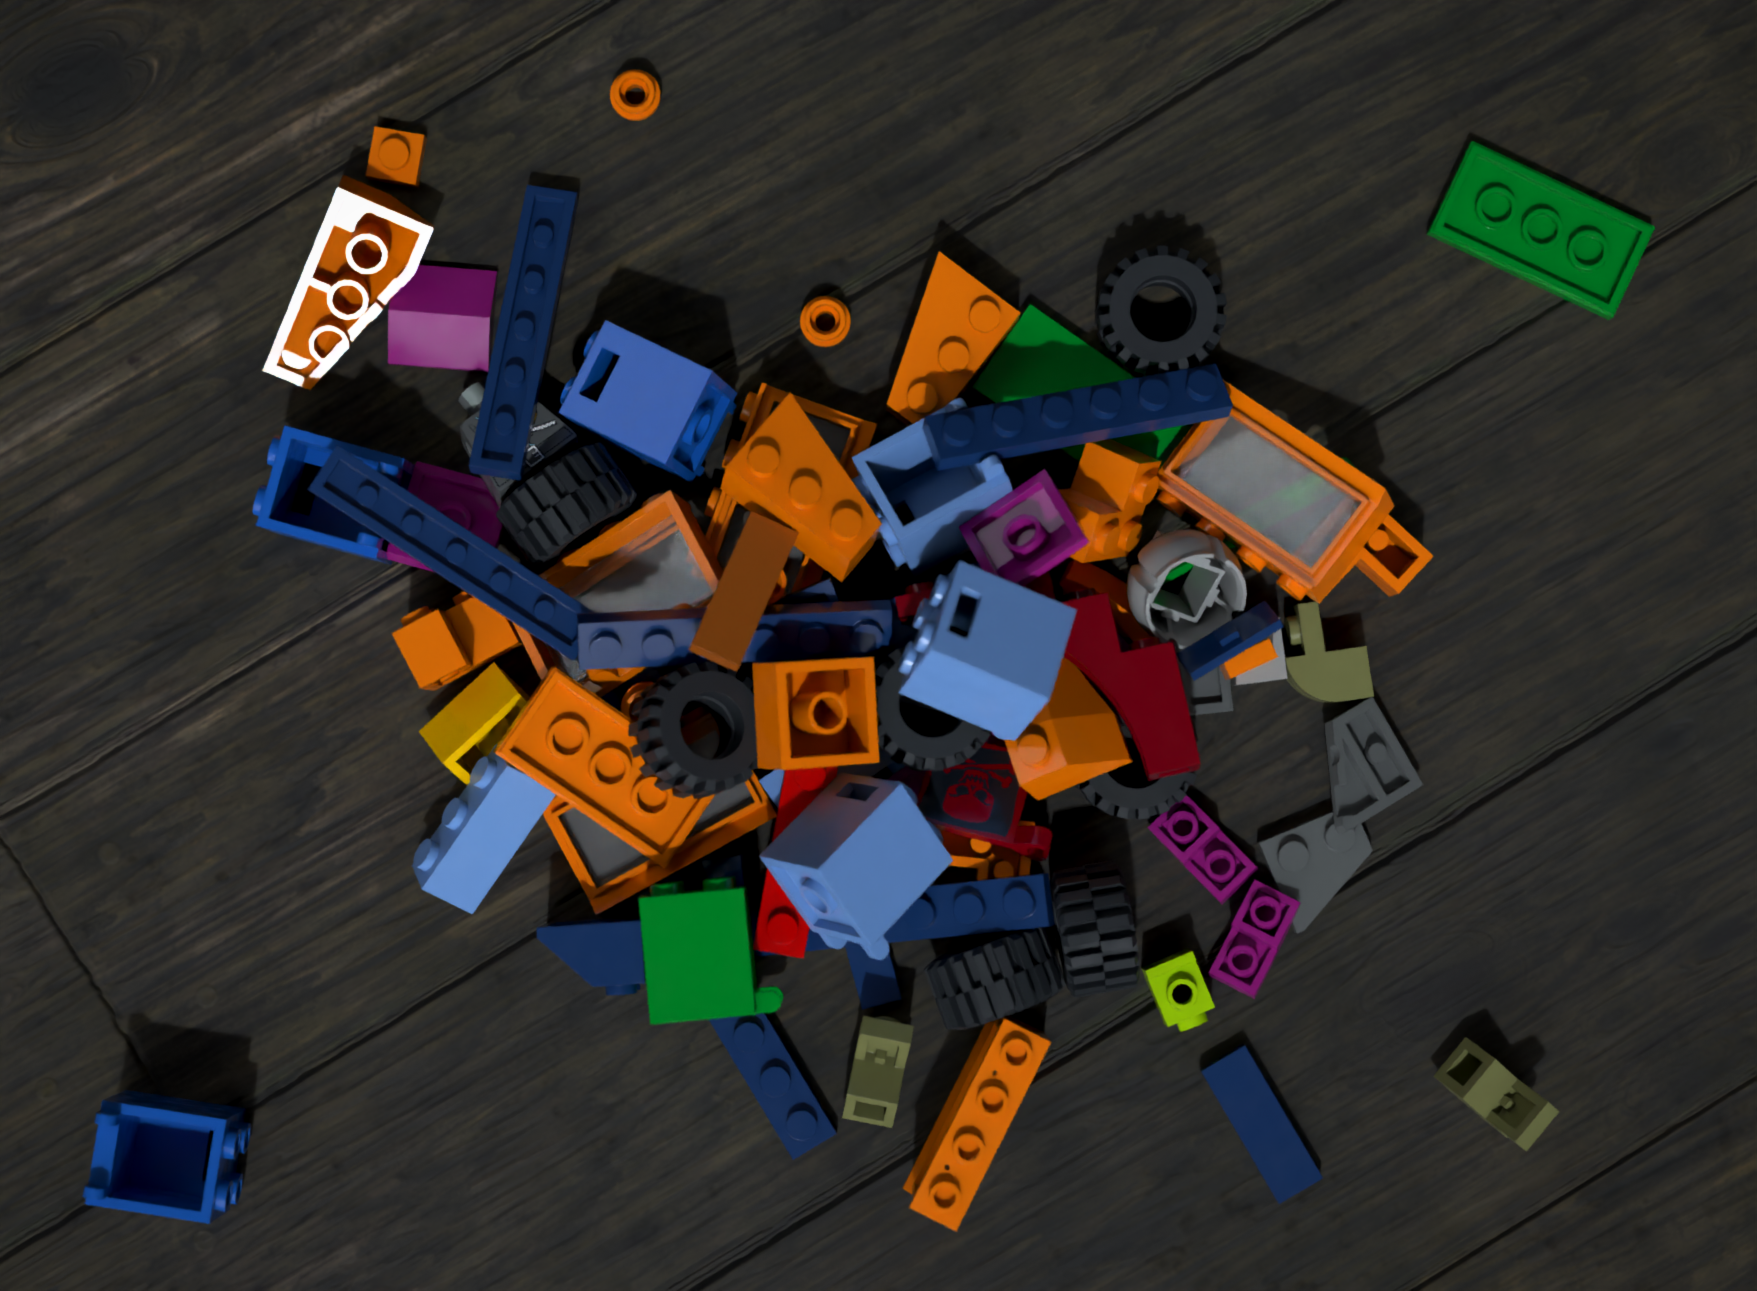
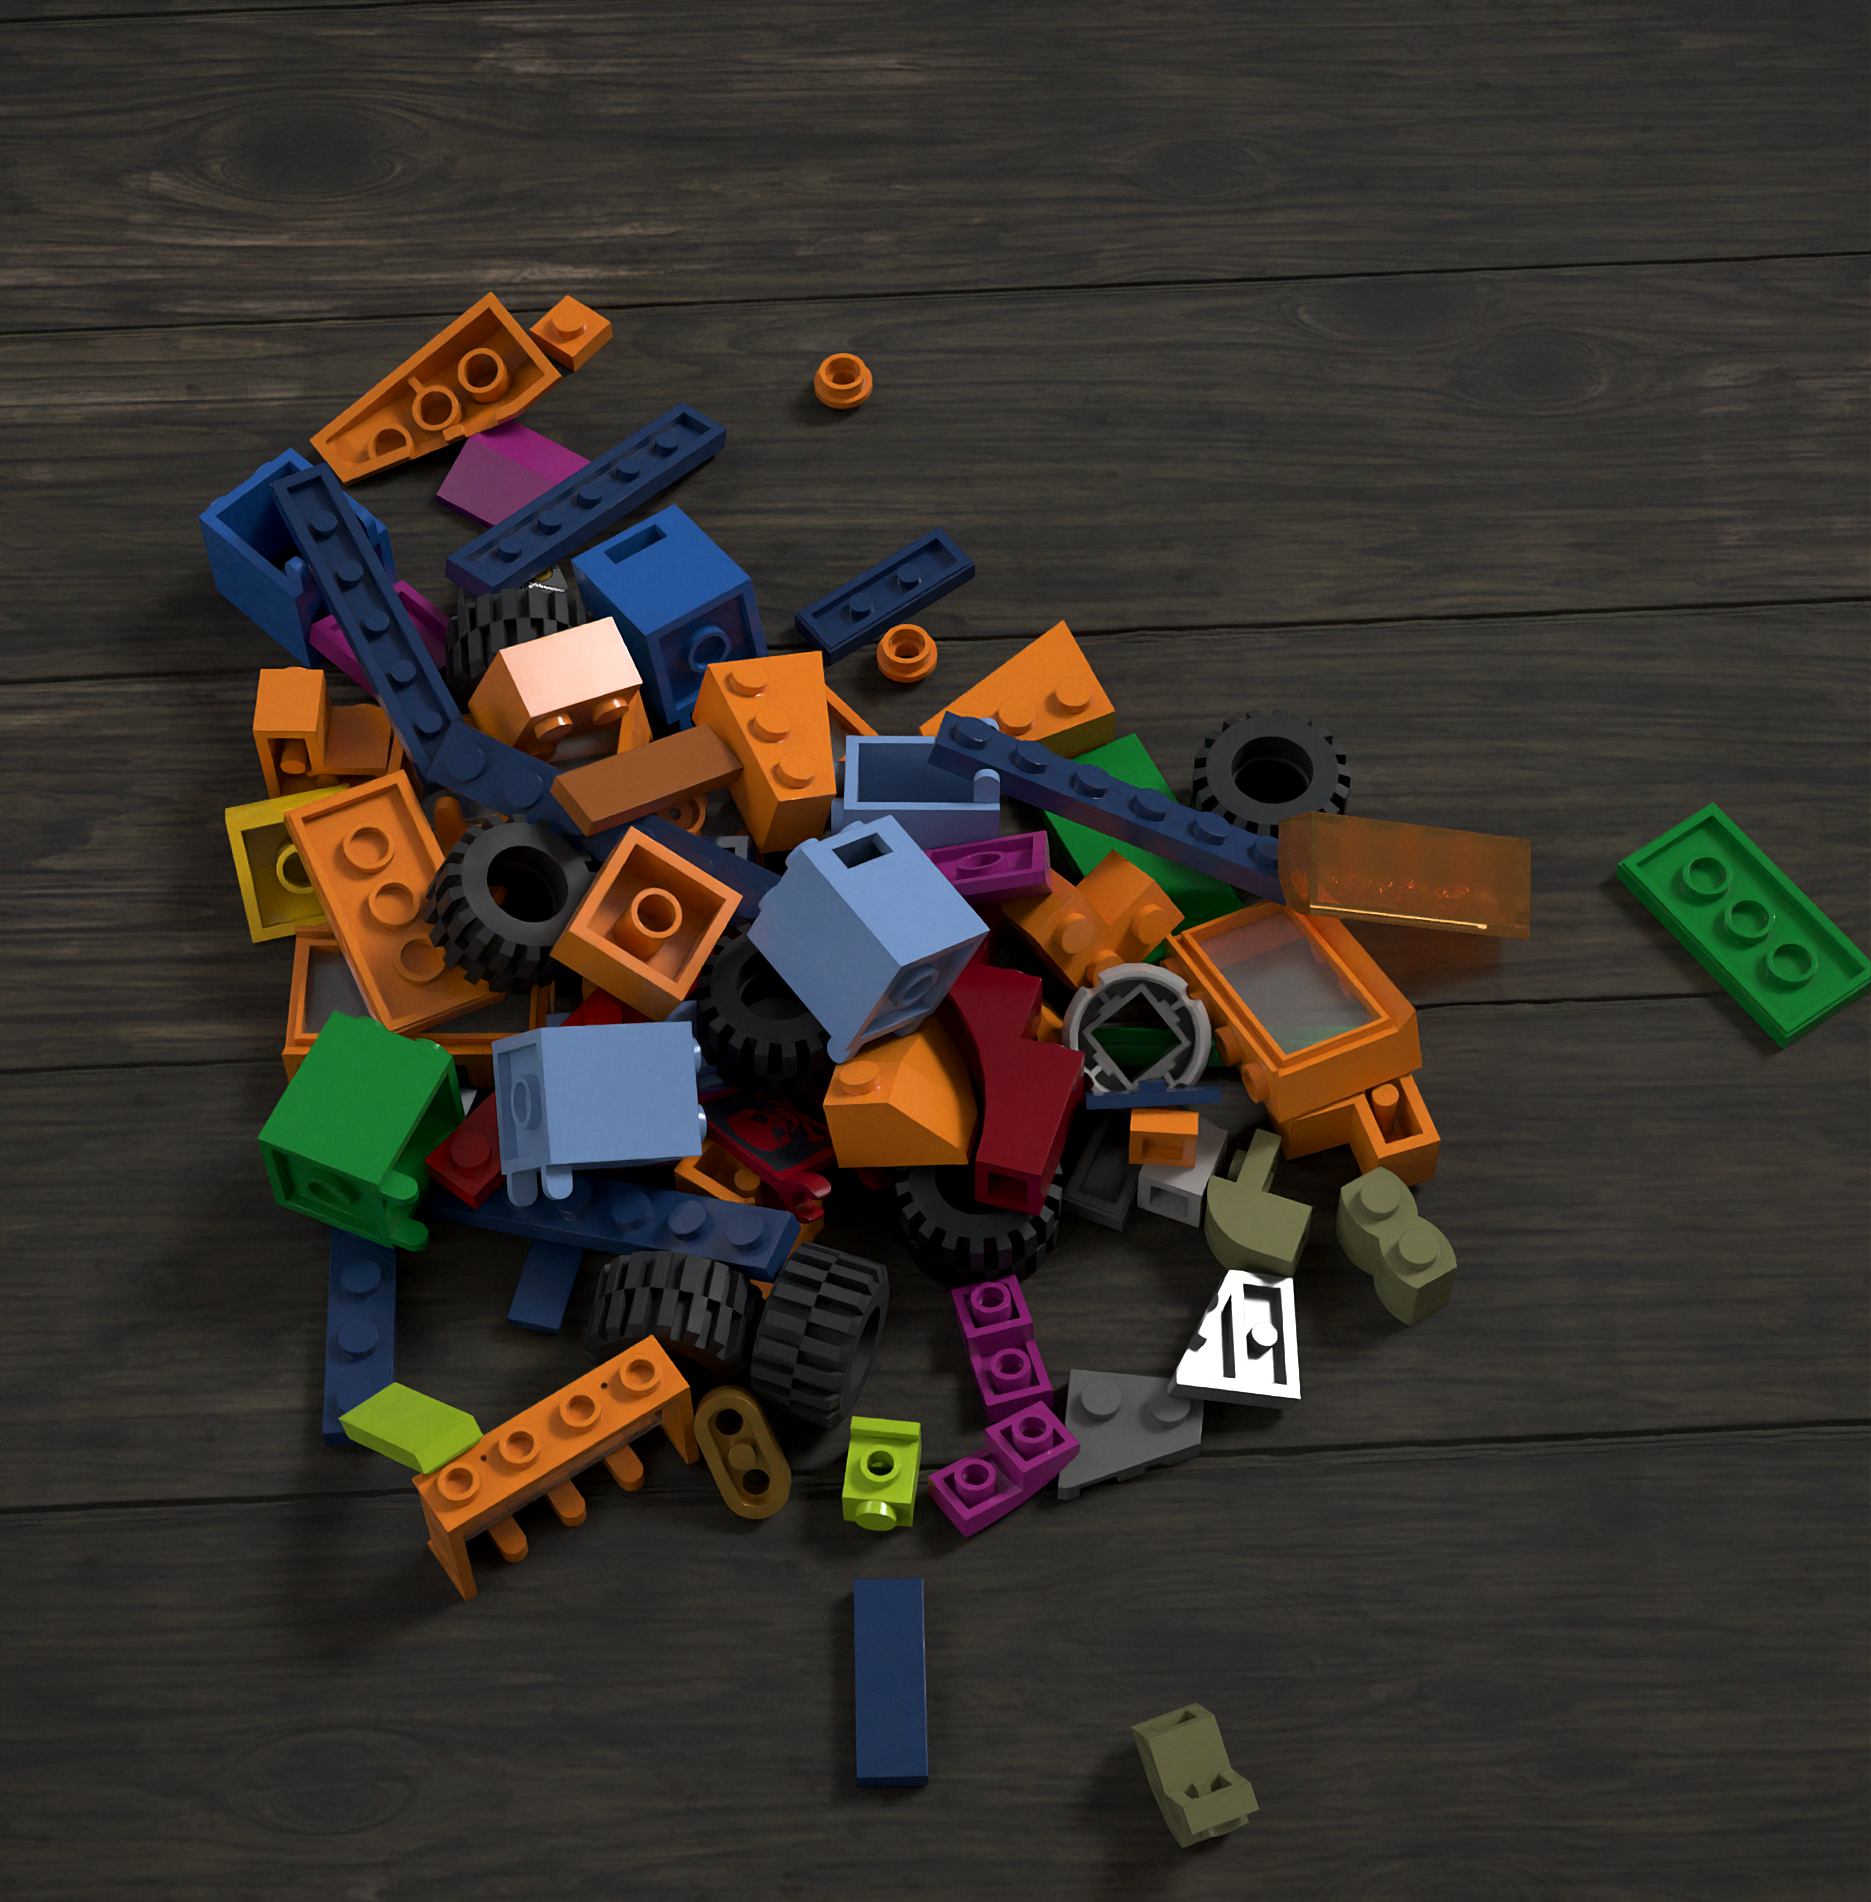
camera: 30 degrees right, 30 degrees down
medium blue brick [412,743,555,914] -> none
dark blue slope [536,916,646,995] -> none
olive brick [842,1016,914,1128] -> none
none -> lime tile [338,1382,484,1475]
none -> brick [467,616,643,762]
none -> pearl gold plate [694,1385,791,1519]
none -> dark blue tile [794,527,975,666]
none -> clear orange brick [1278,811,1531,941]
none -> olive brick [1336,1166,1457,1326]

